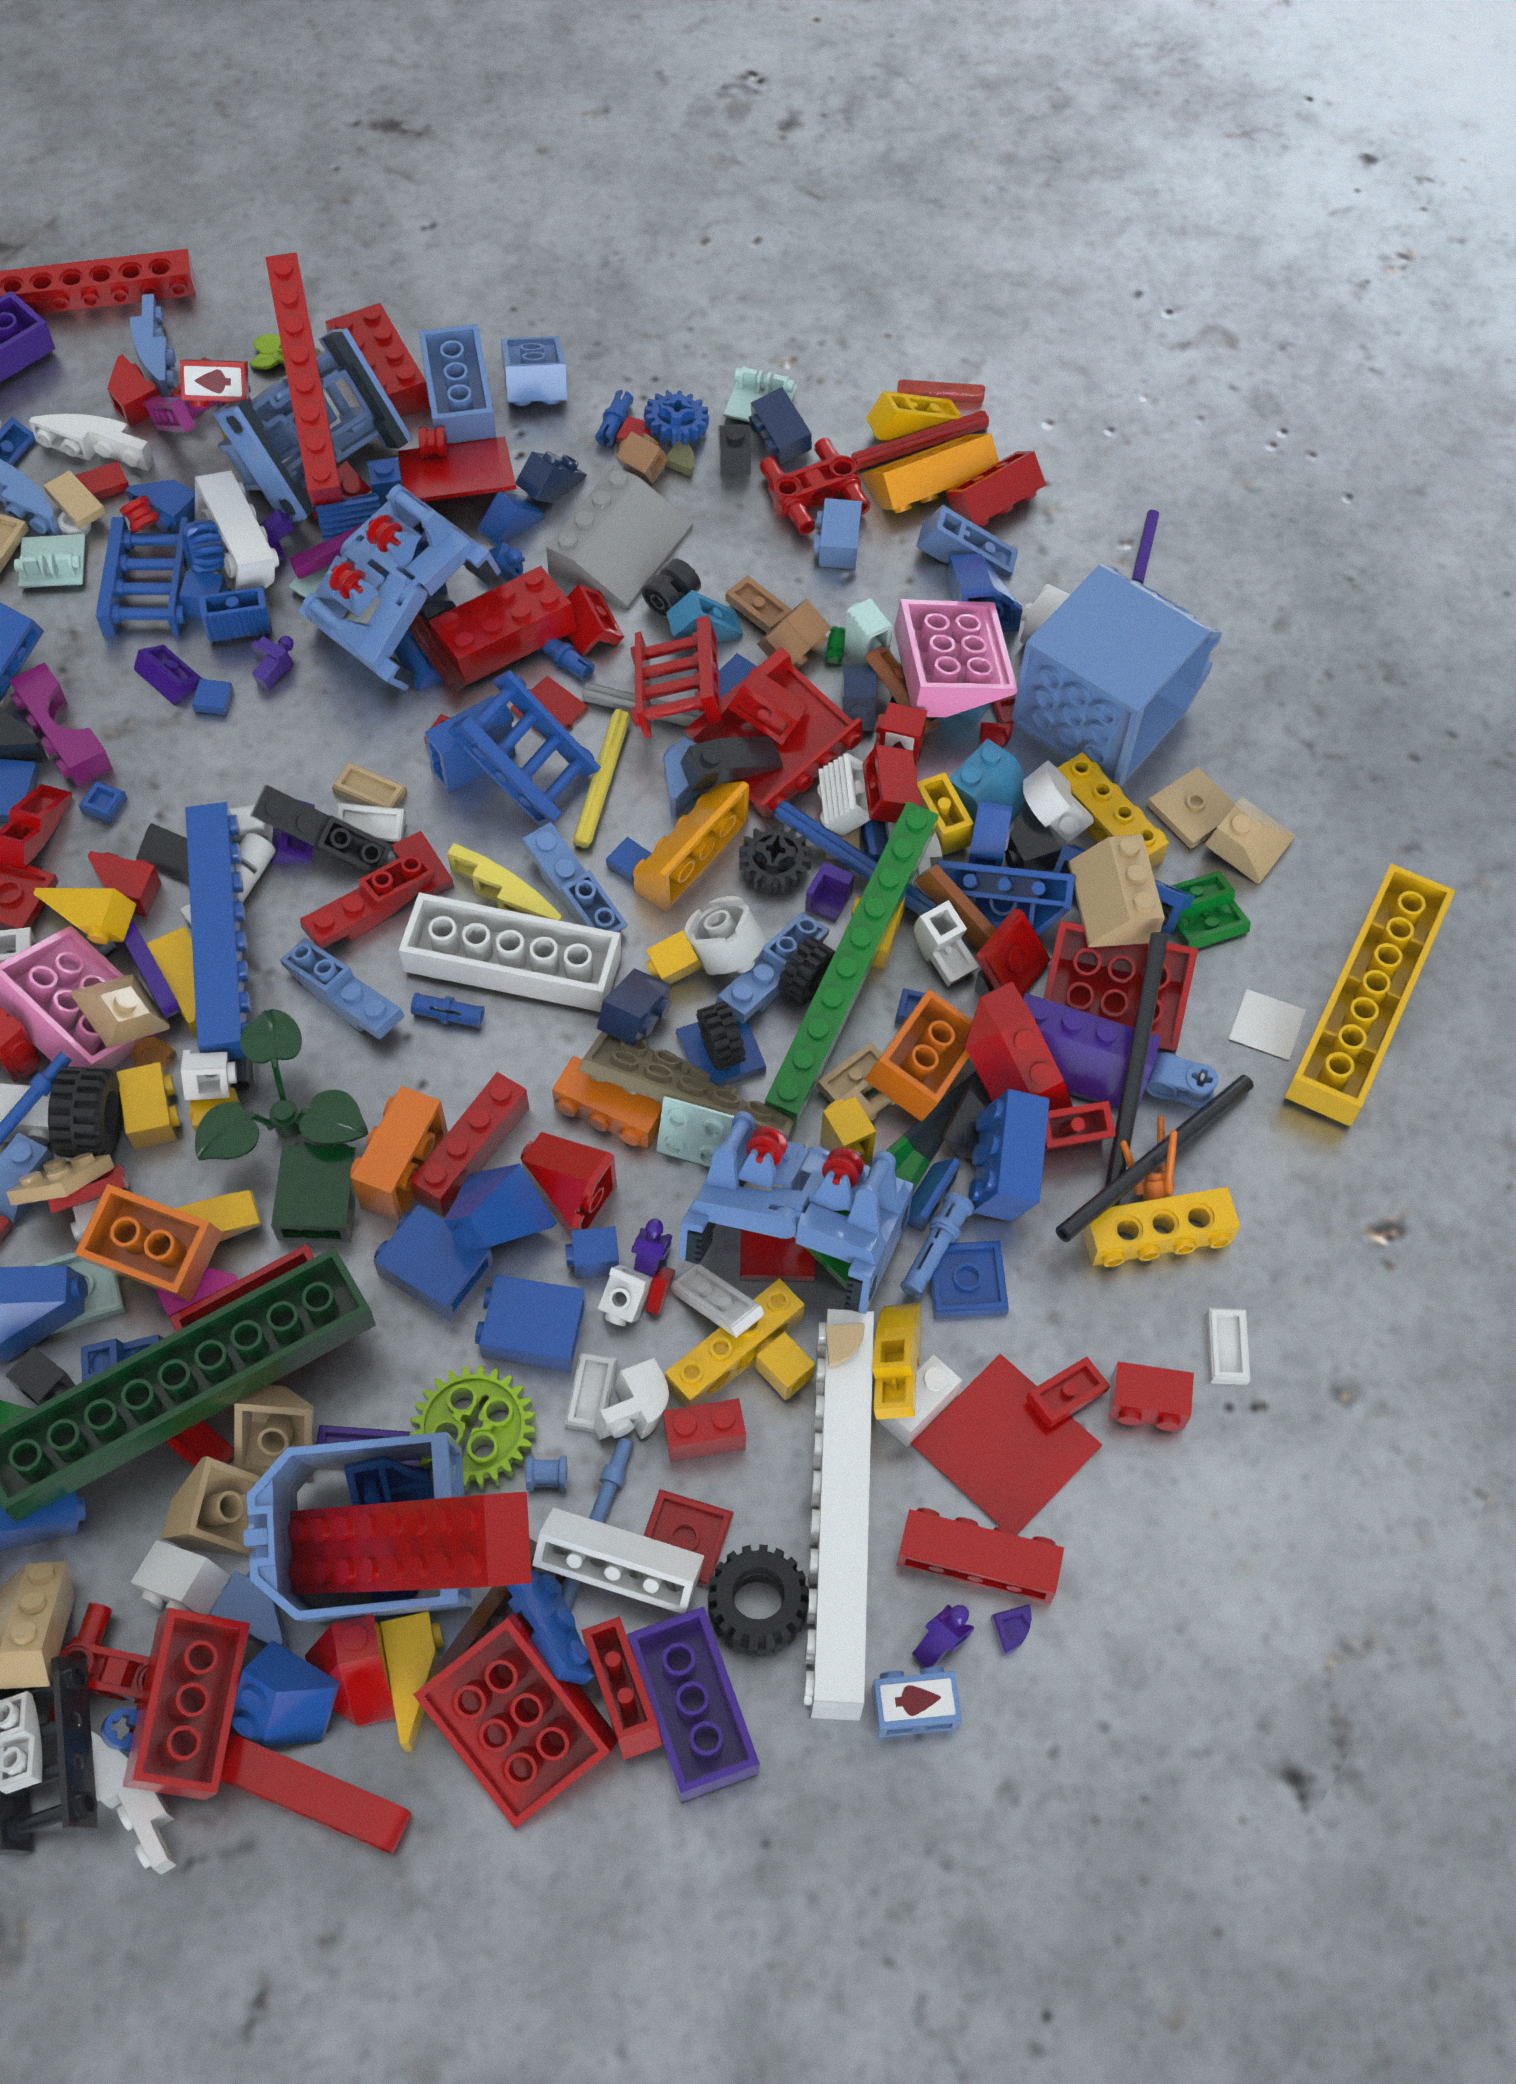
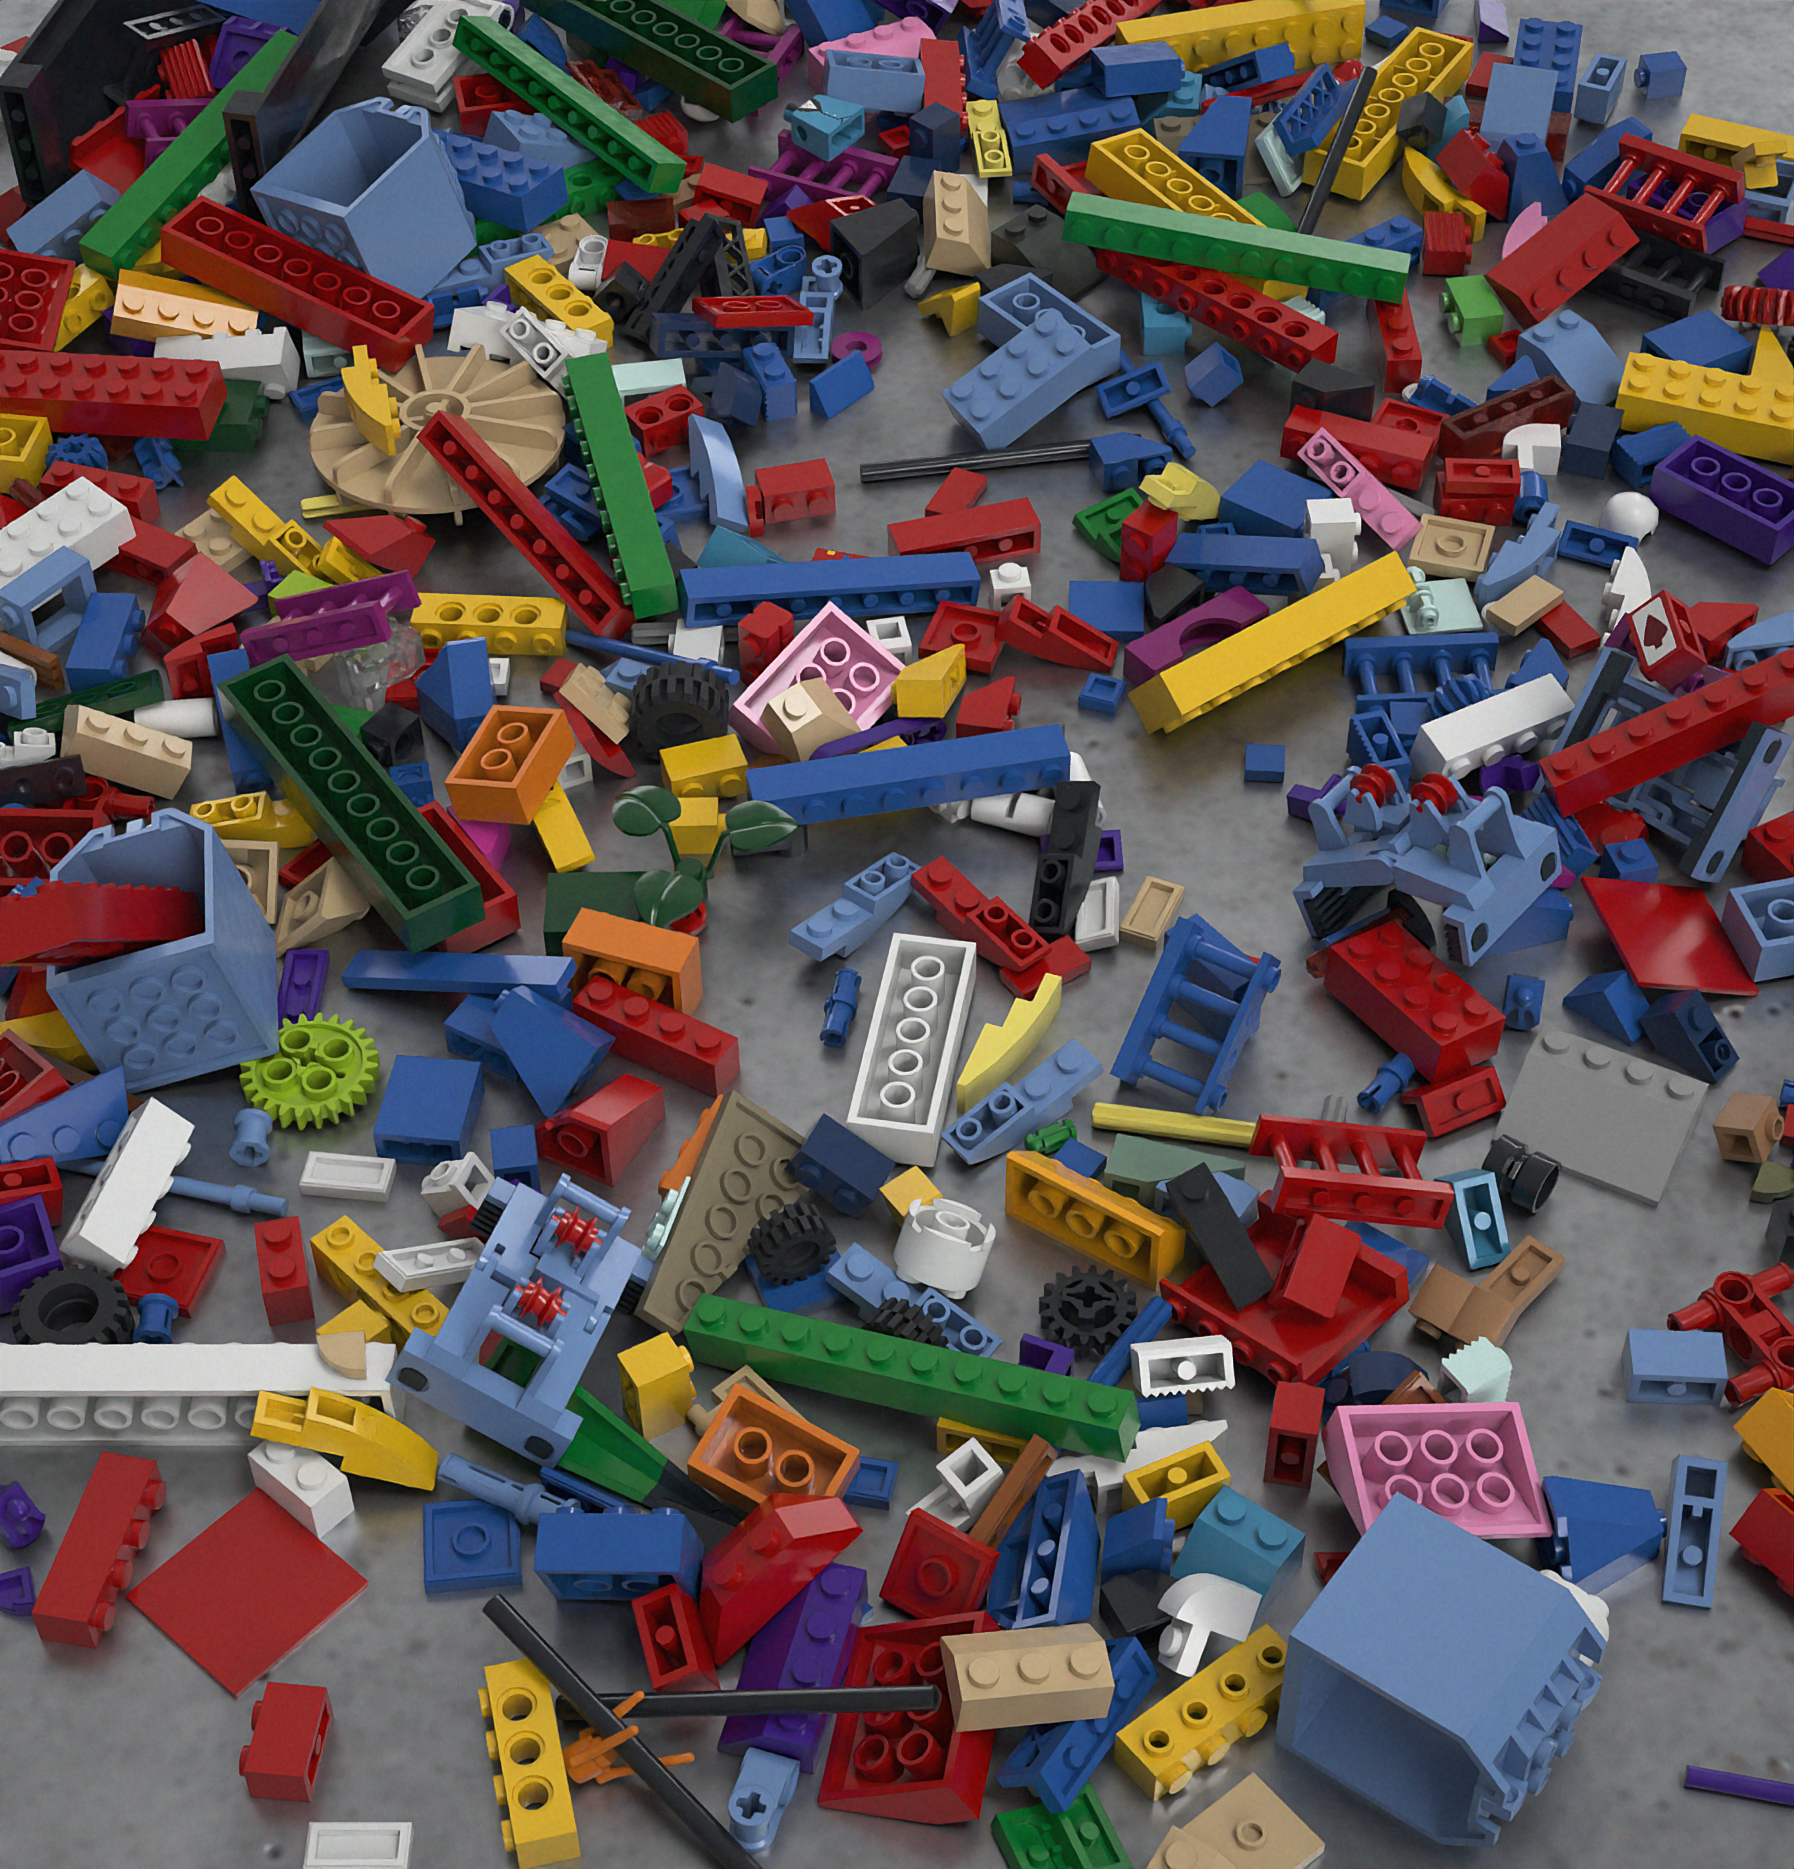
camera: 90 degrees right, 15 degrees down
red wheel [119,495,160,533] -> none
dark purple slope [134,644,203,704] -> none
white brick [181,1050,237,1100] -> none
red wheel [418,426,448,459] -> none
red piece [510,676,588,734] -> none
white brick [593,1358,669,1440] -> none
red brick [862,744,922,823] -> none
red plate [1025,1356,1110,1428] -> none
none -> blue bush [132,1293,179,1344]
none -> yellow slope [189,791,318,848]
none -> blue tile [340,949,578,996]
none -> green piece [1024,1119,1077,1155]
none -> sand green slope [1103,1133,1246,1210]
none -> yellow brick [1127,550,1417,734]

